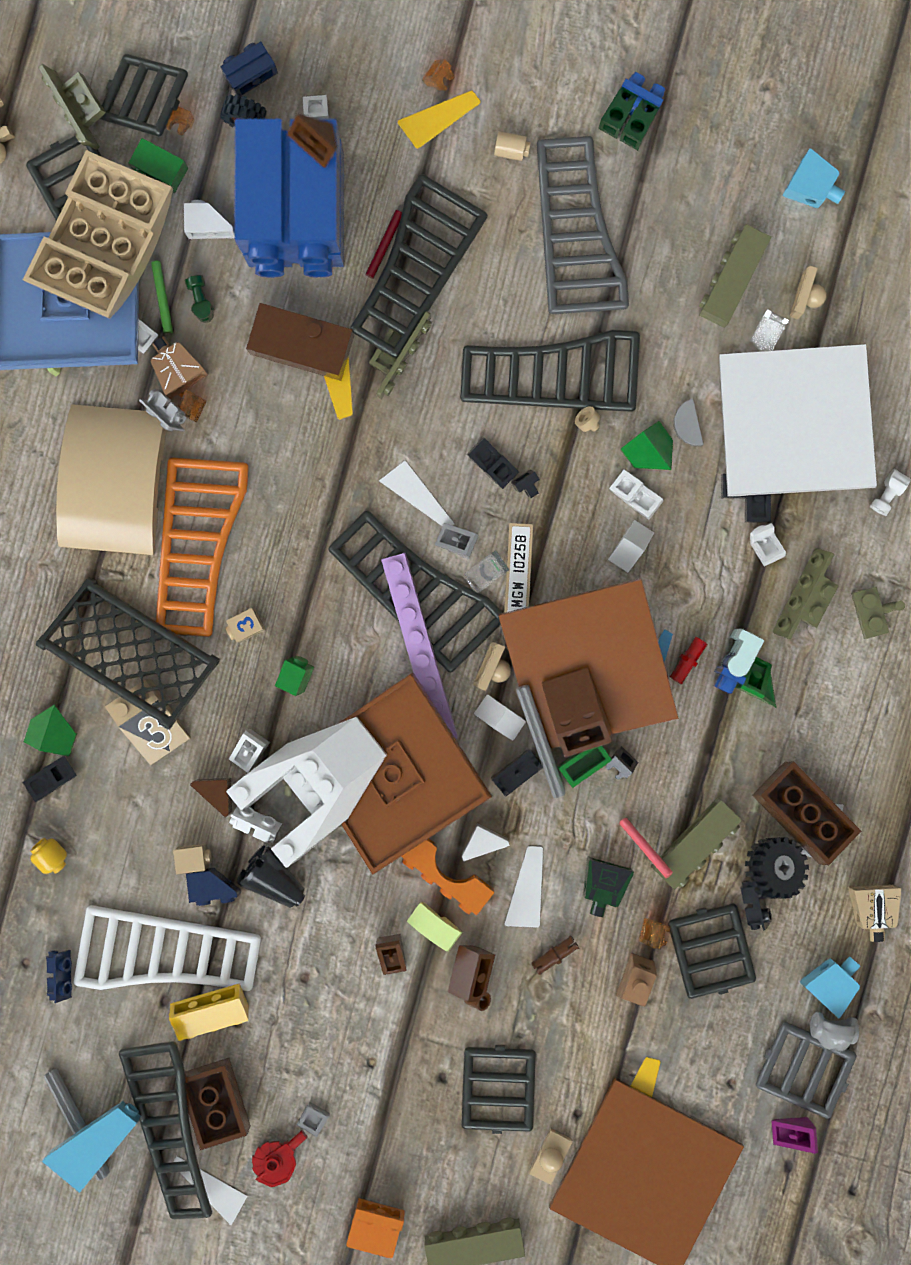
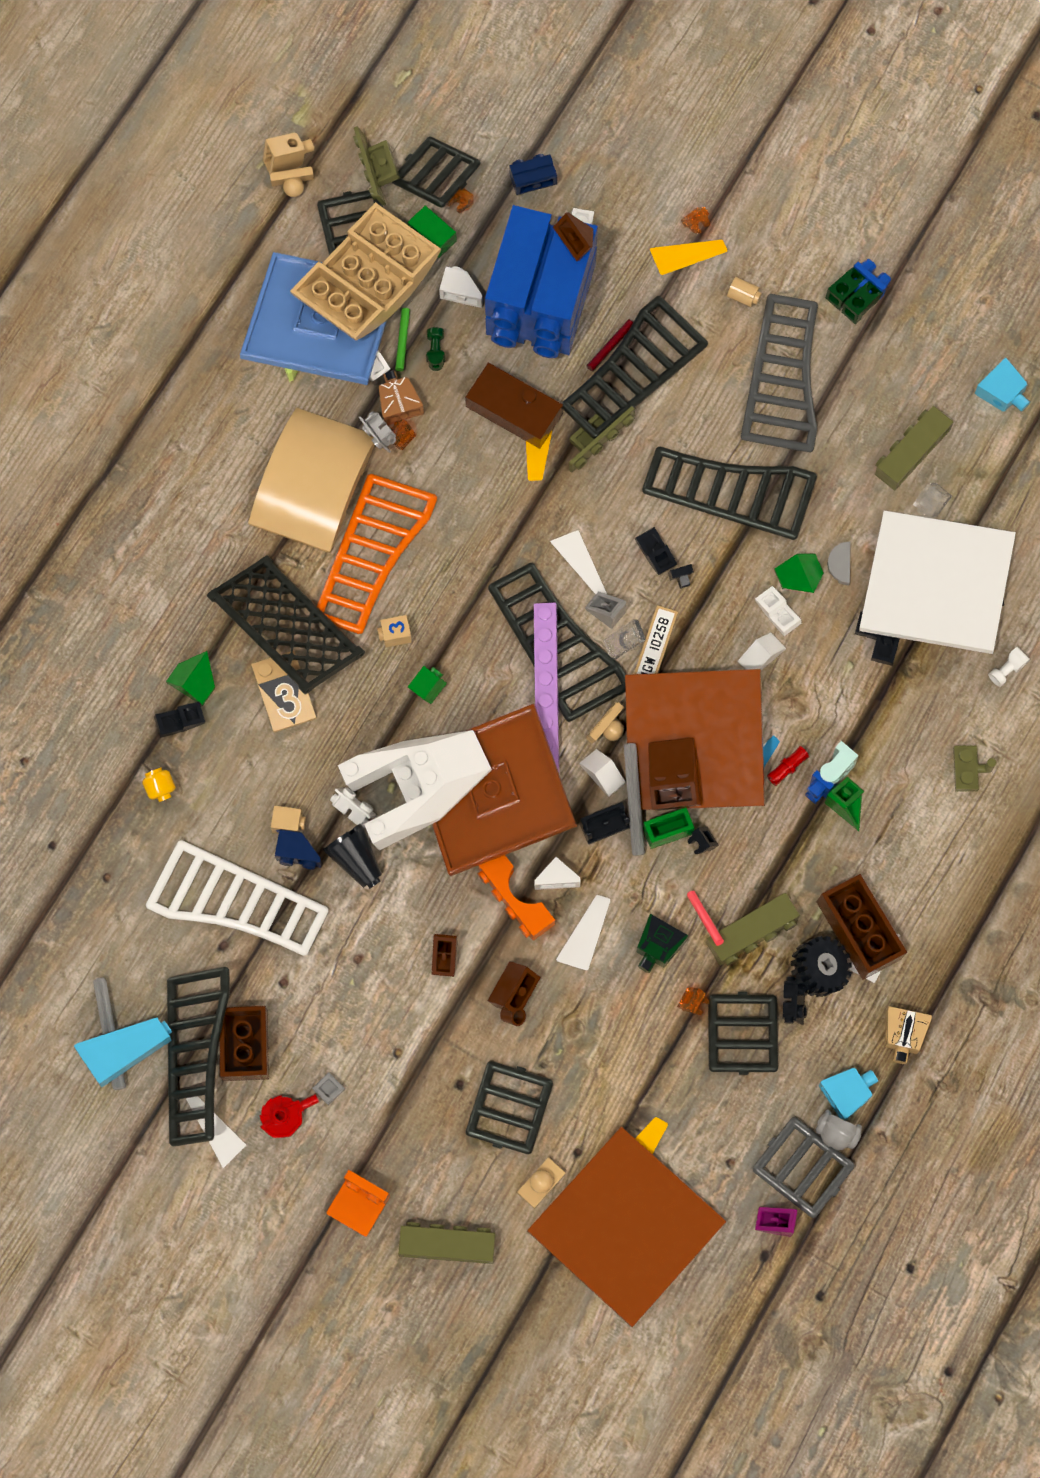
camera: 15 degrees right, 15 degrees down
dark blue hinge [46,950,72,1003] -> none
yellow brick [169,983,249,1041] -> none
reddish brown slope [190,778,232,818] -> none
black wheel [220,94,267,128] -> none
white slope [229,729,270,773] -> none
yellowish green slope [407,902,462,952] -> none
reddish brown pin [531,935,580,975] -> none
tan tile [575,407,600,432] -> none
medium nougat torso [616,953,657,1007] -> none
white bracket [750,523,786,566] -> none
olive bracket [773,548,838,640] -> none
tan tile [790,266,826,319] -> none

